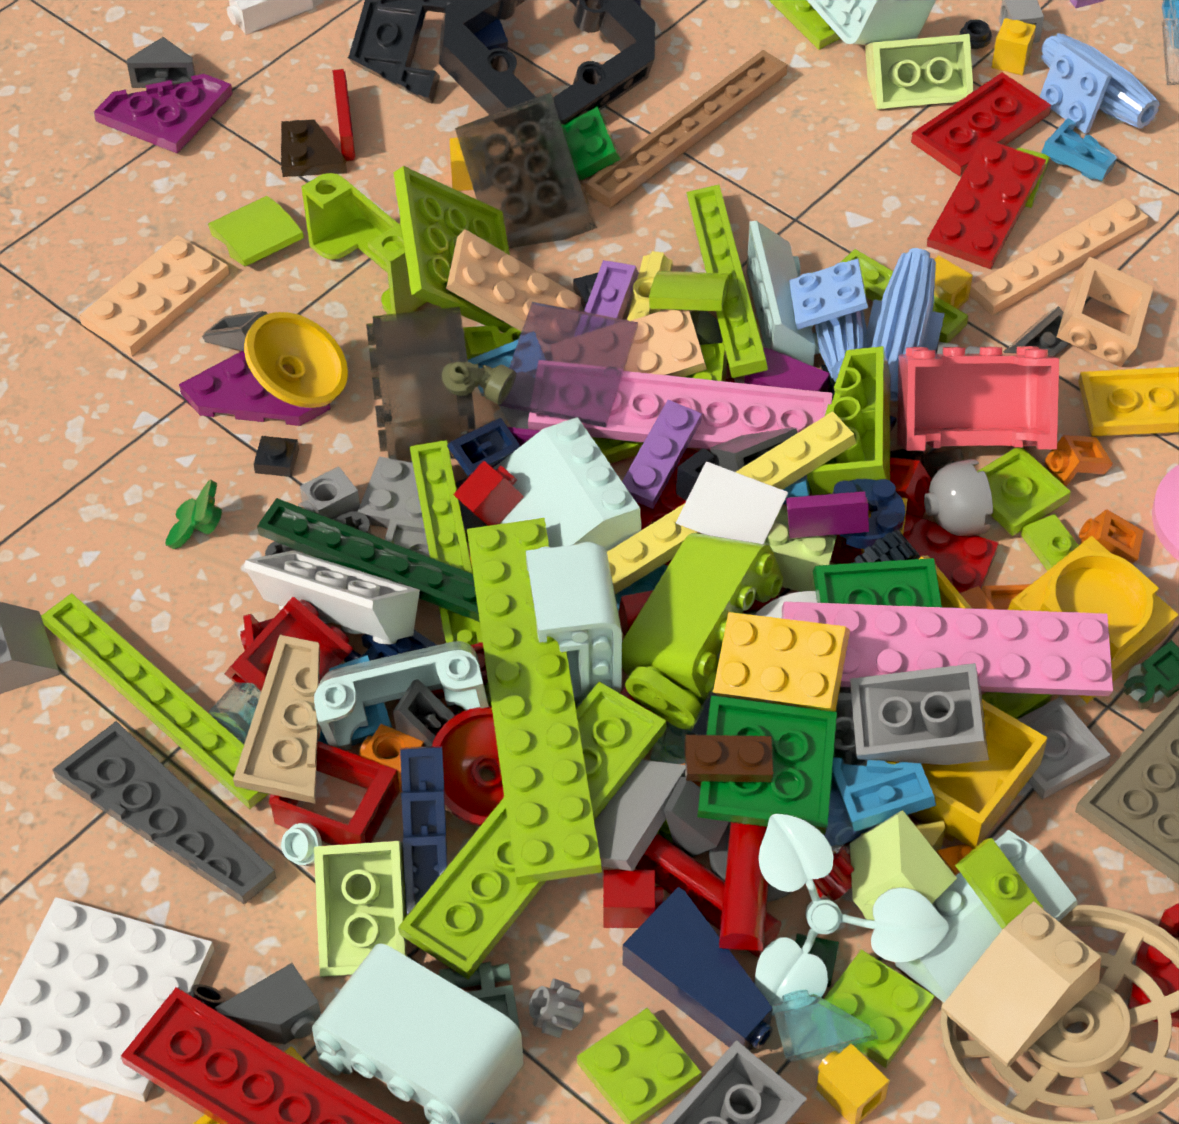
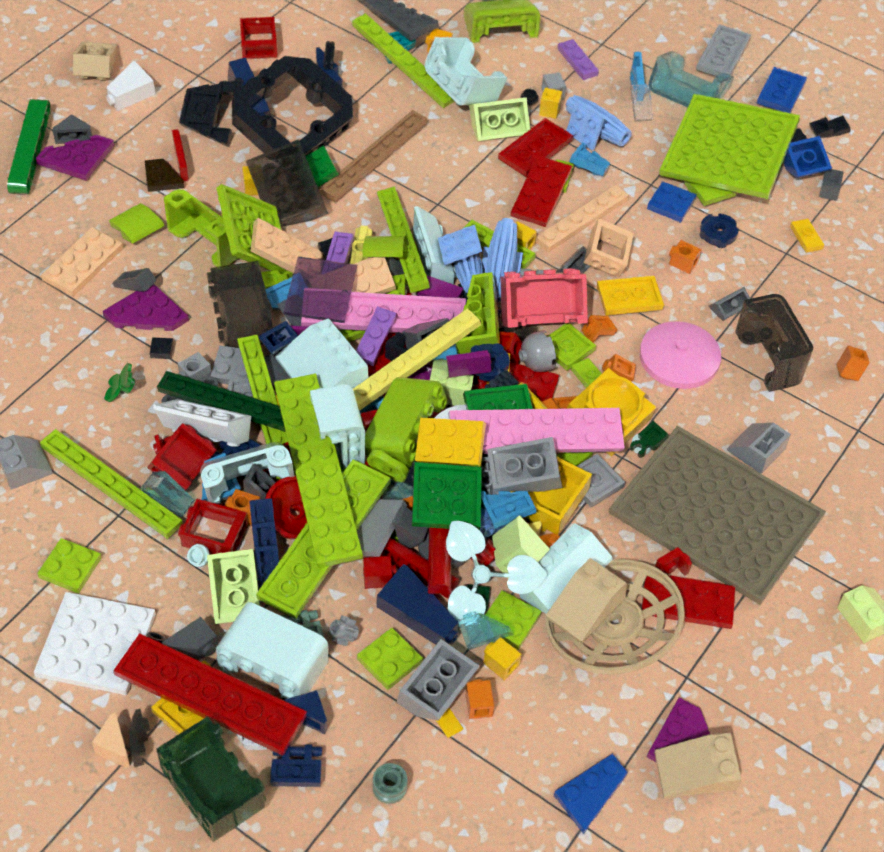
camera: 10 degrees left, 0 degrees up
dark grey wing [52,721,276,905] -> none
tan wing [233,635,320,804] -> none
yellow dish [244,312,348,408] -> none
olive arm [442,362,516,405] -> none
red brick [453,461,524,526] -> none
white sticker [676,462,788,544] -> none
reddish brown plate [685,735,773,782] -> none
lime plate [955,838,1043,929] -> none
none -> green beam [7,99,51,194]
none -> lime plate [37,538,102,594]

